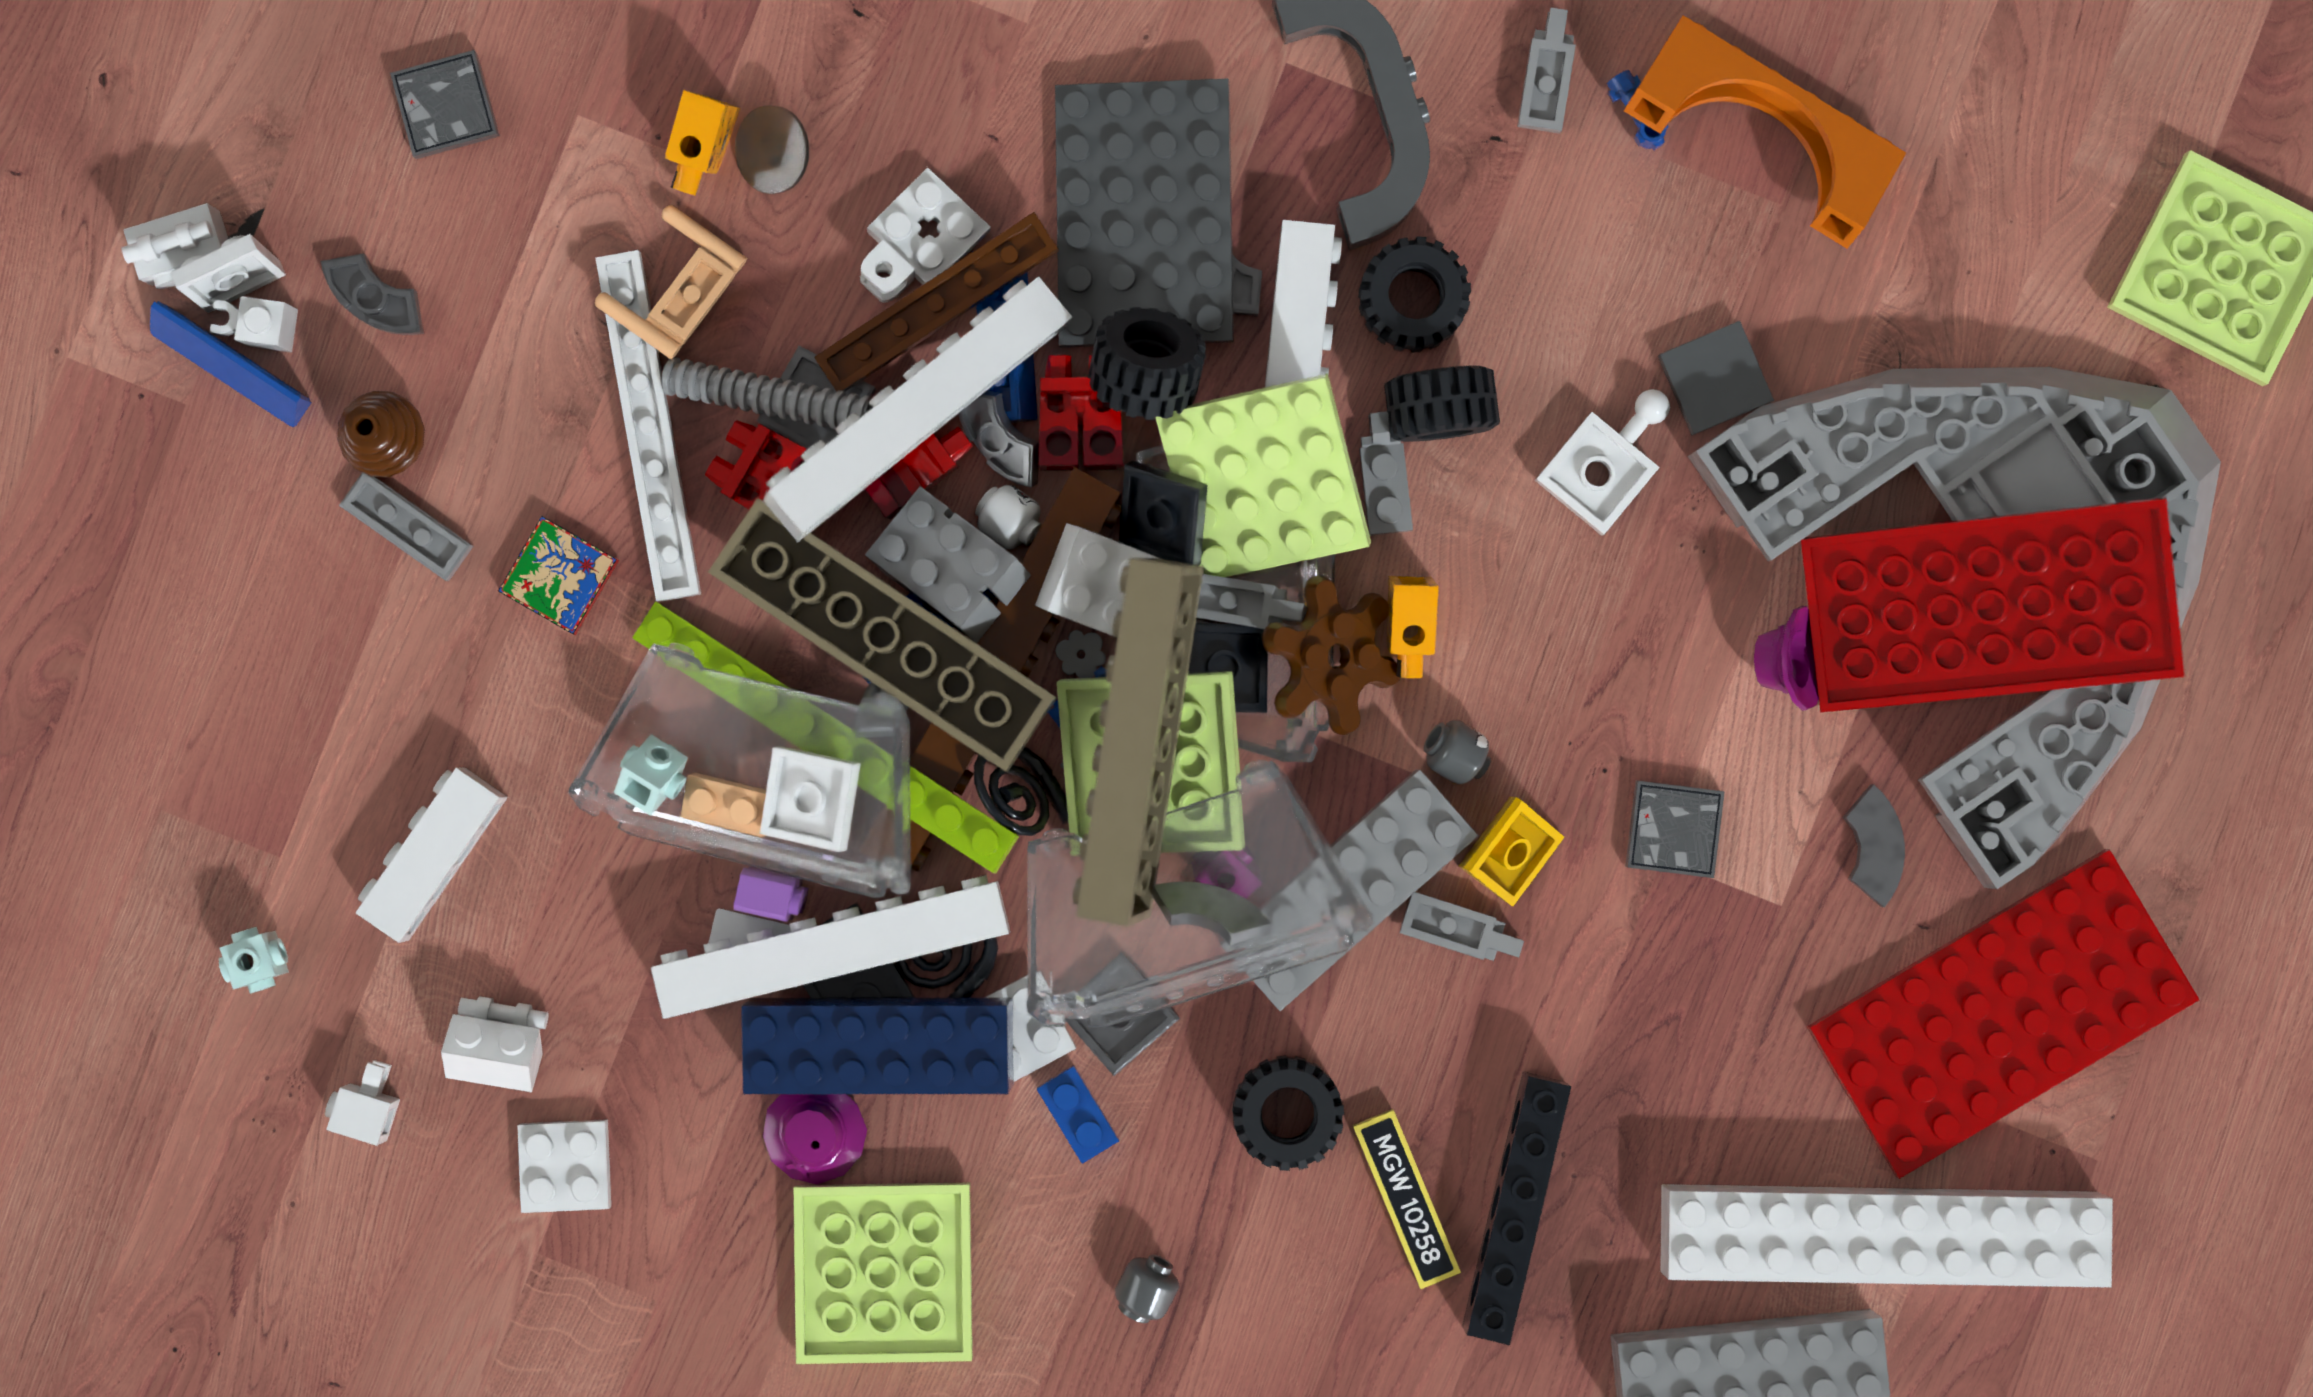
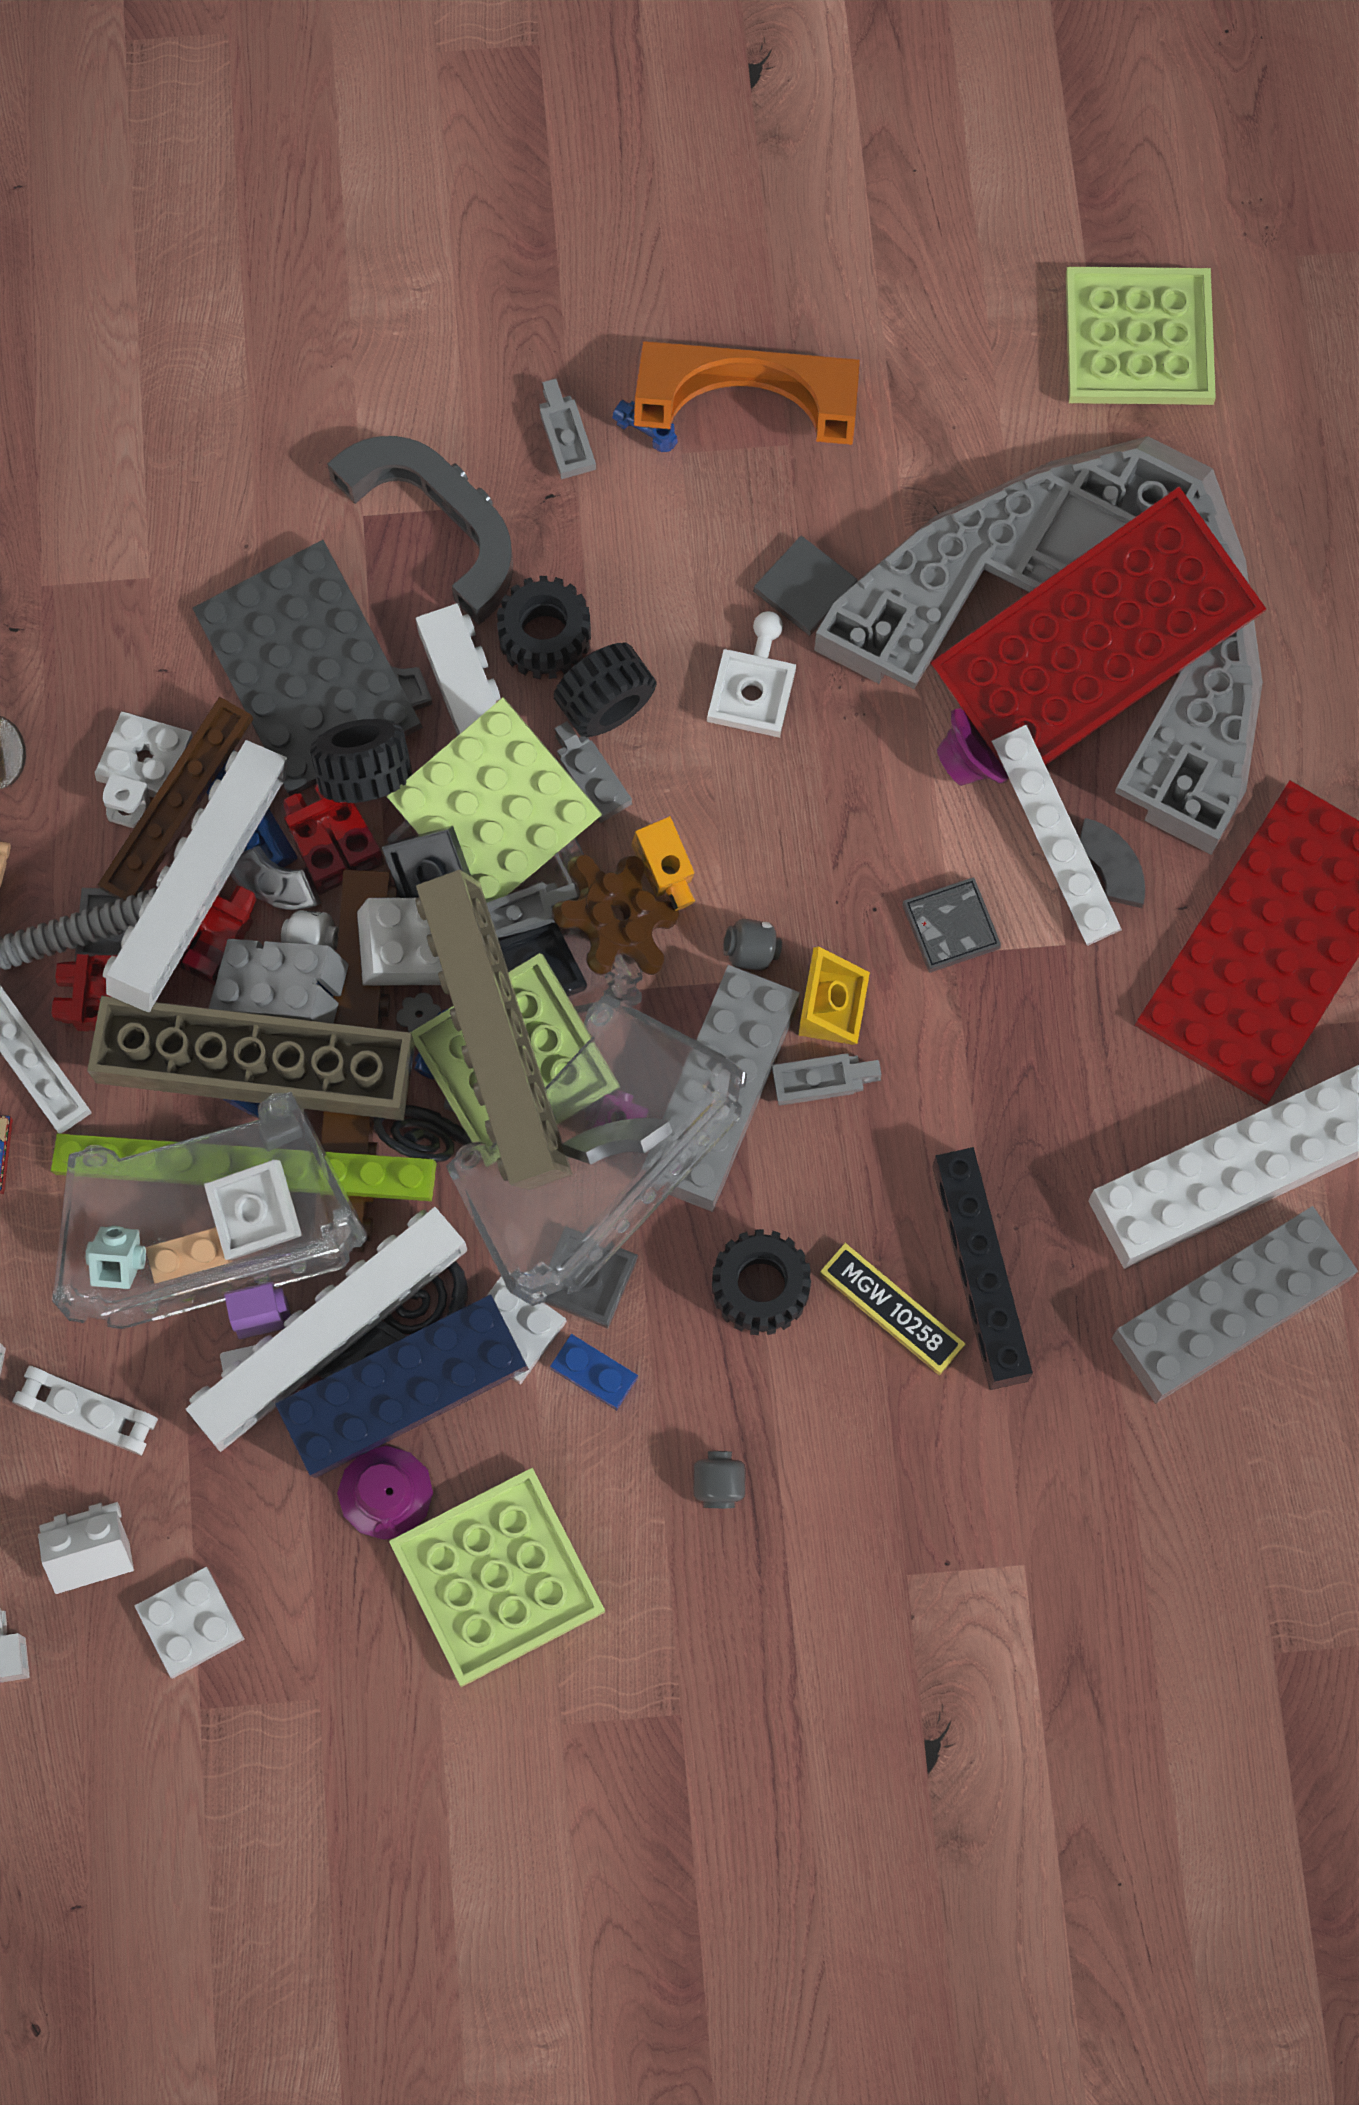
camera: 25 degrees left, 15 degrees down
none -> white plate [12,1366,158,1456]
none -> white plate [992,725,1122,946]

